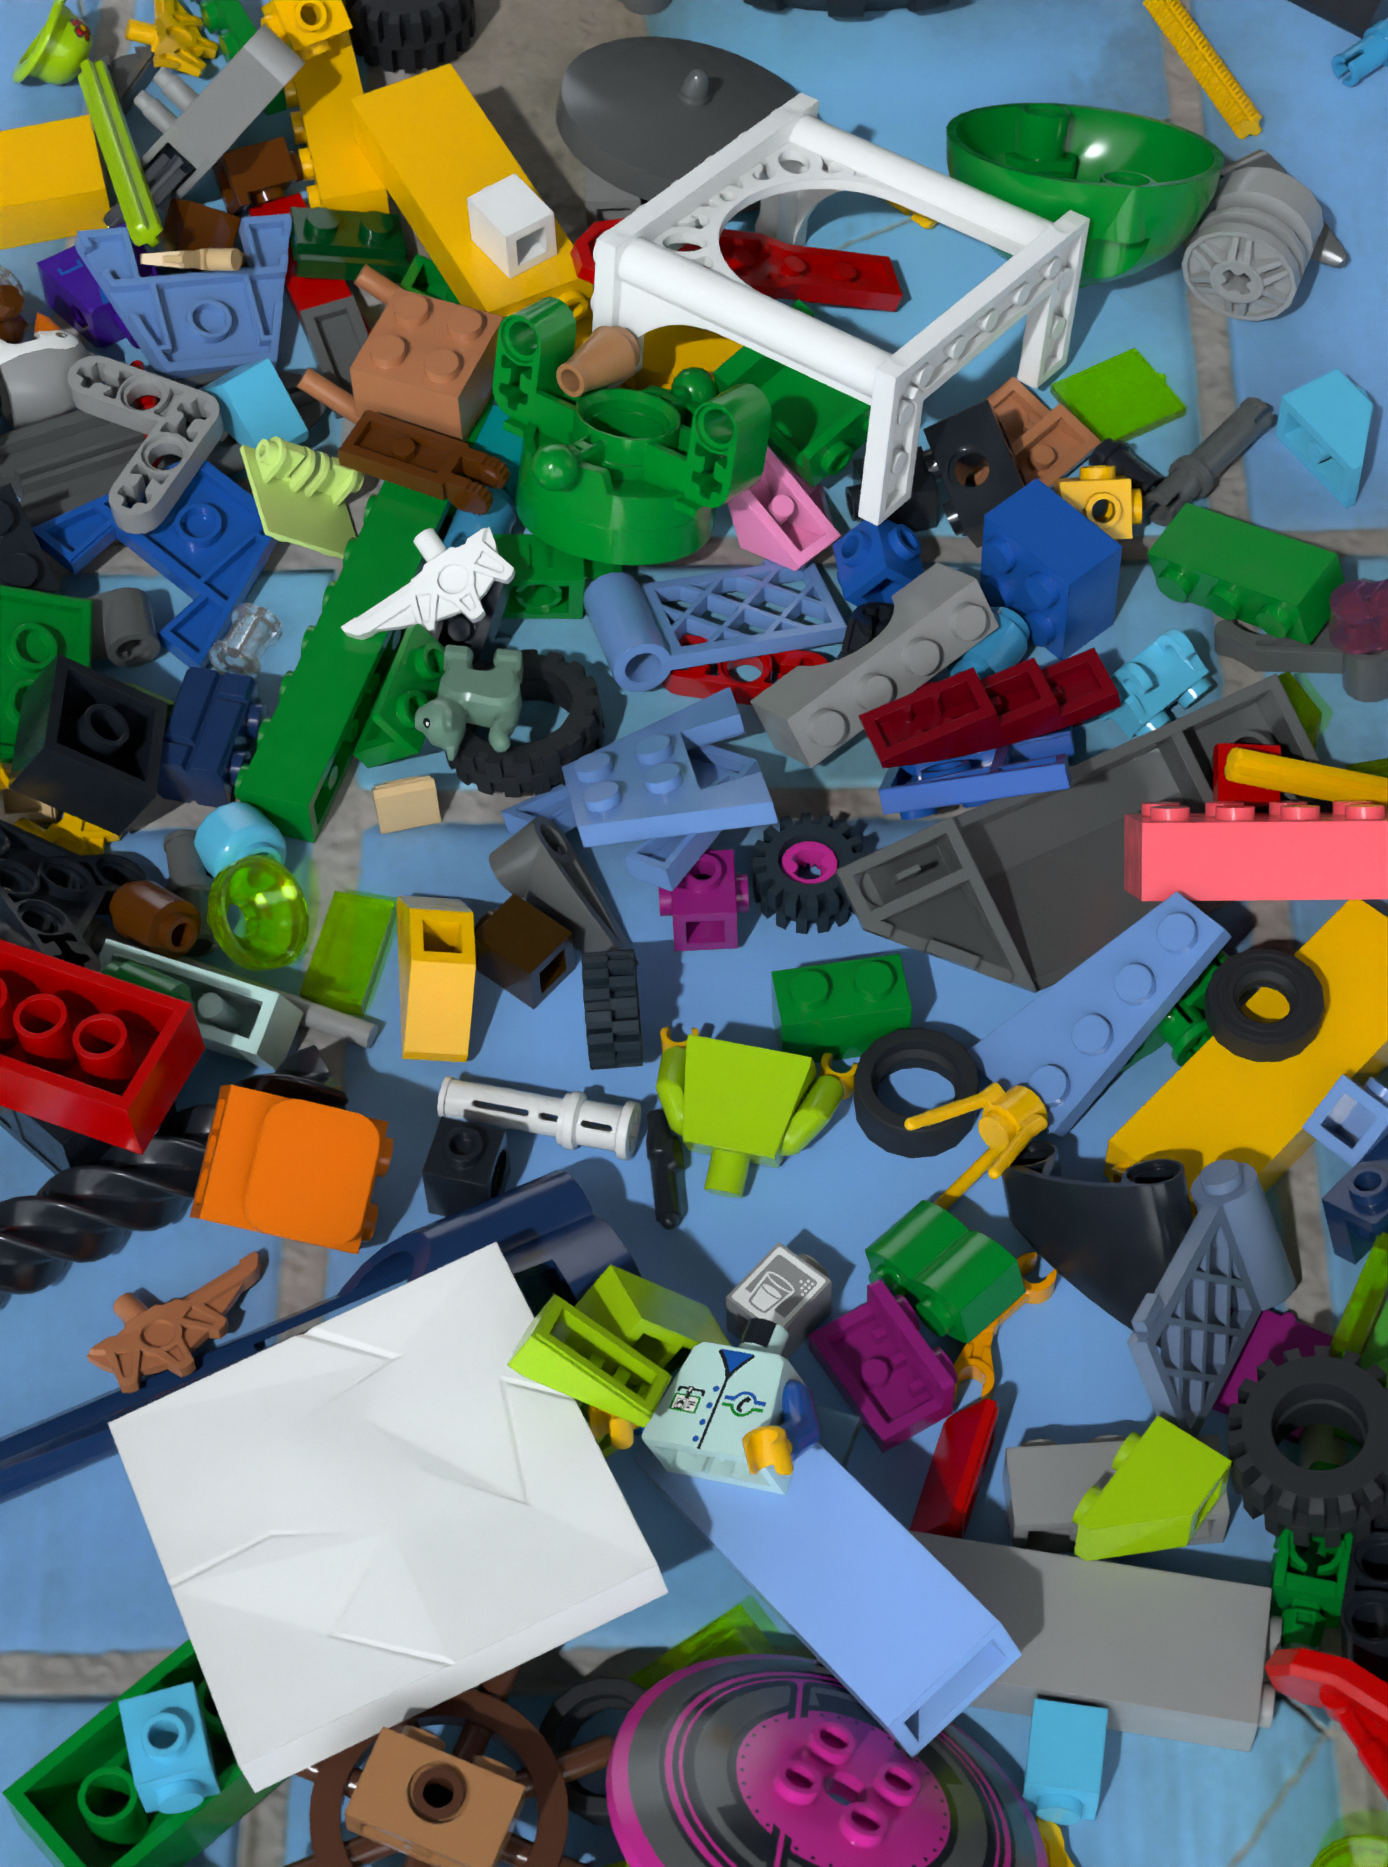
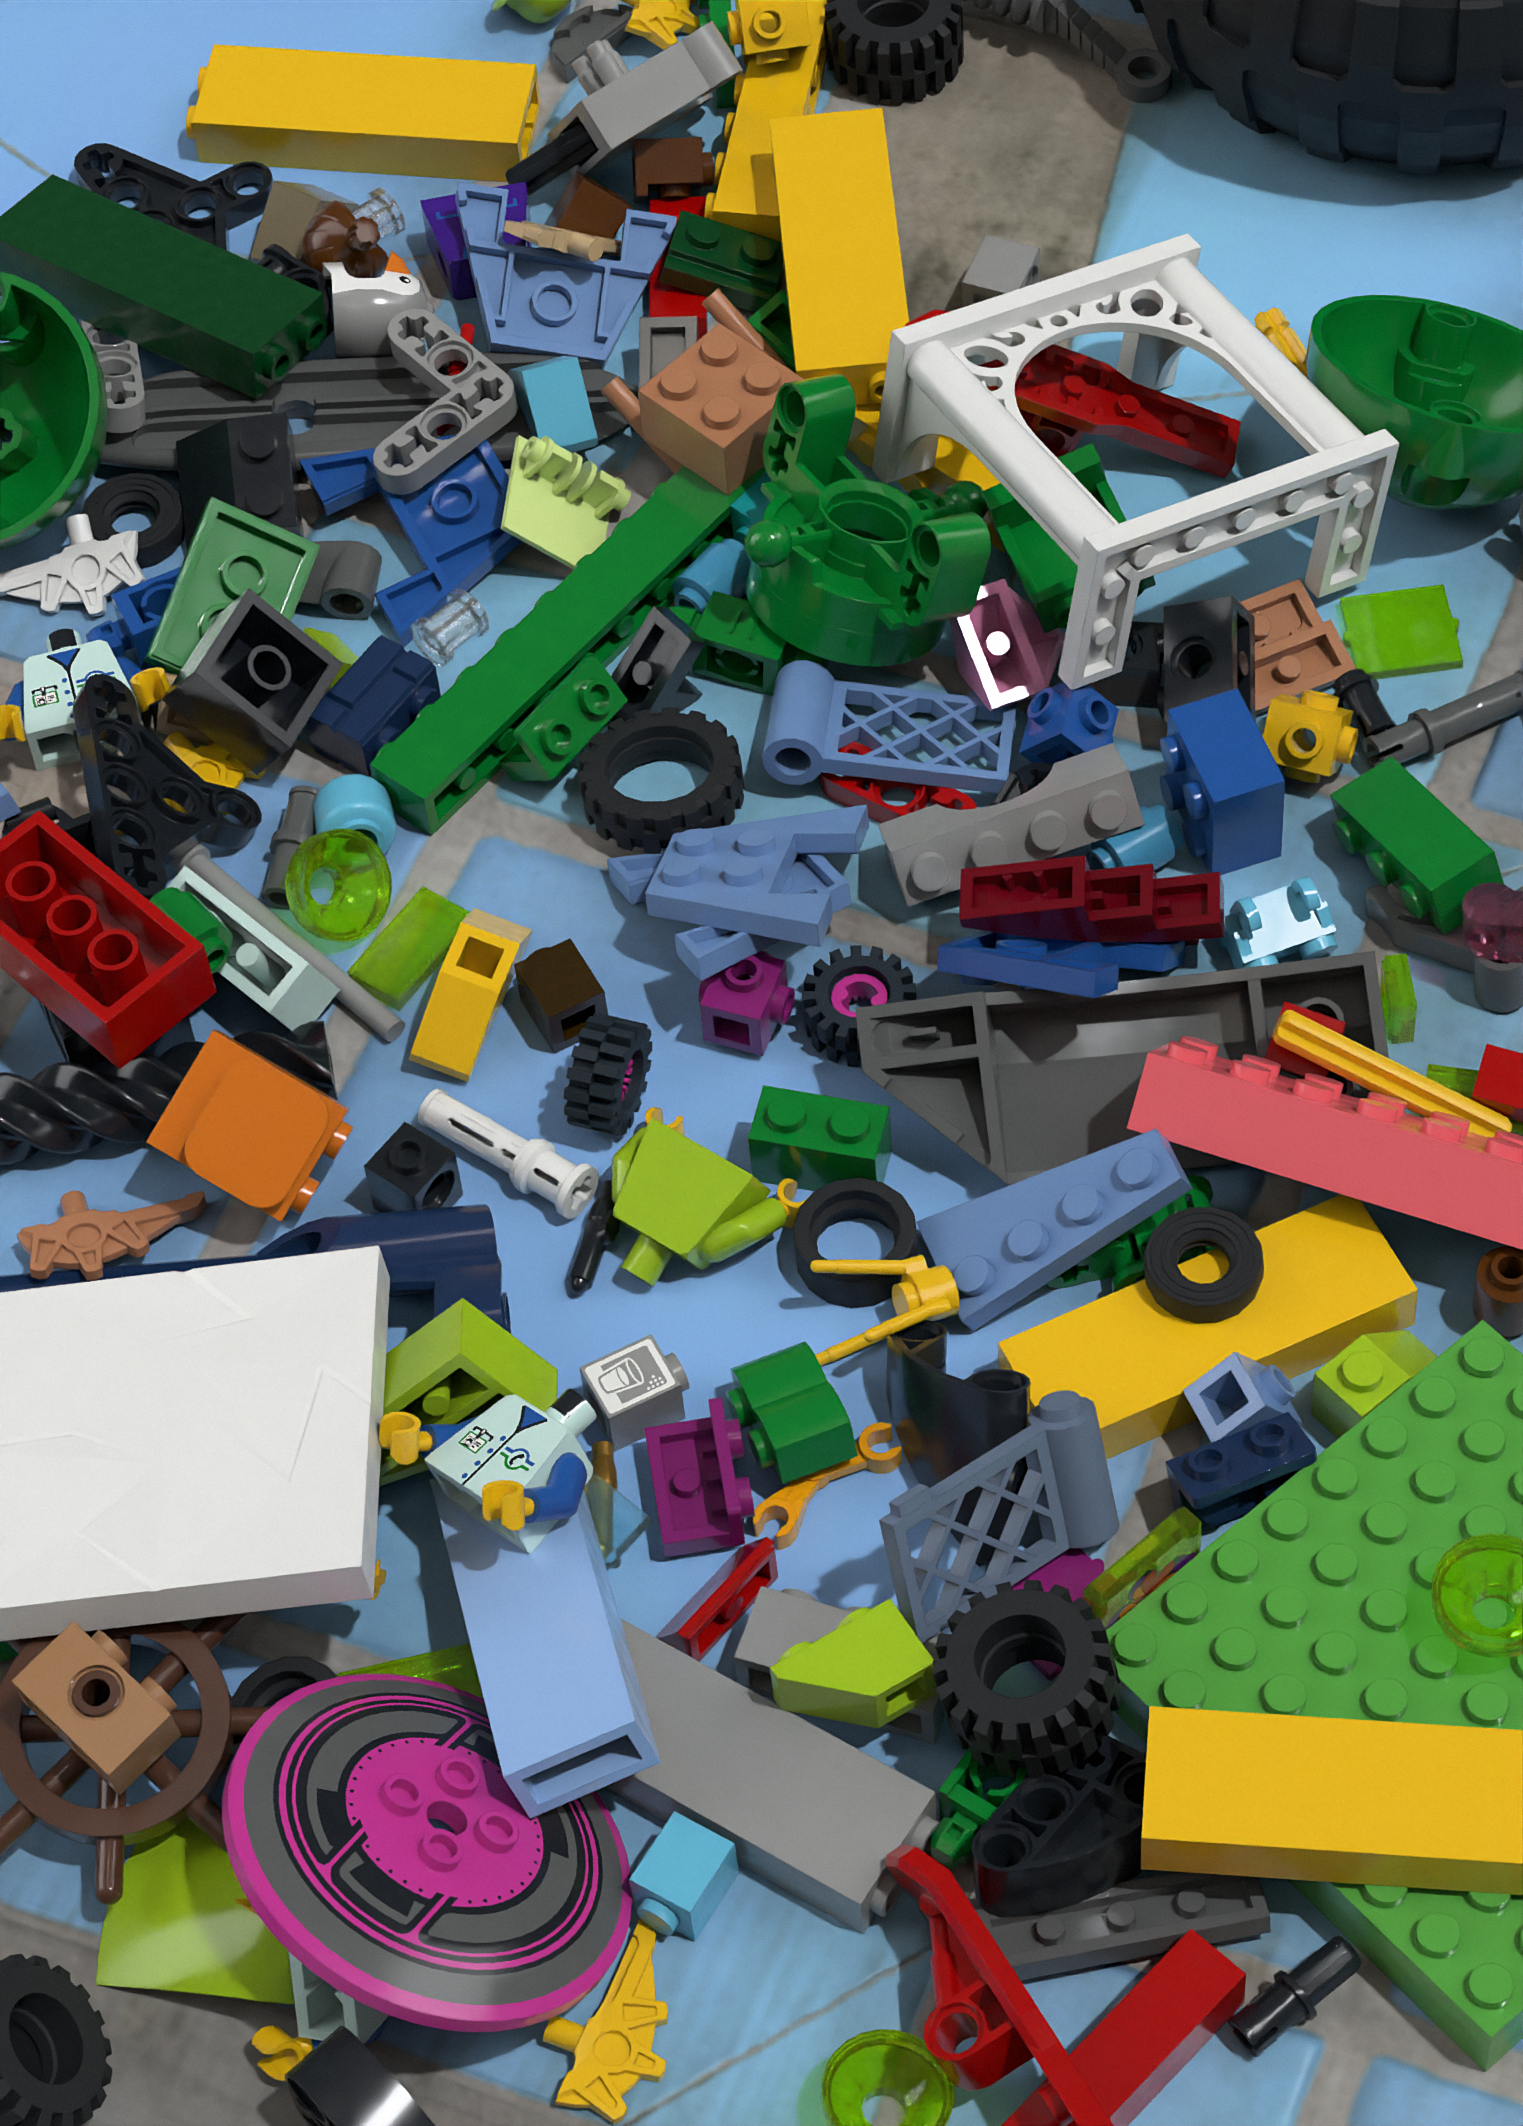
camera: 25 degrees right, 0 degrees up
lime axle [77,59,163,248] -> none
reddish brown brick [109,880,201,960] -> none
reddish brown hinge [338,410,511,516] -> none
white piece [341,527,516,640] -> none
tan slope [371,774,441,834] -> none
sand green animal [414,645,524,761] -> none
white brick [467,173,557,279] -> none
dark grey piece [489,816,639,965] -> none
lime slope [507,1294,672,1428] -> none
dark grey container [556,37,798,213] -> none
medium nougat cone [556,326,640,397] -> none

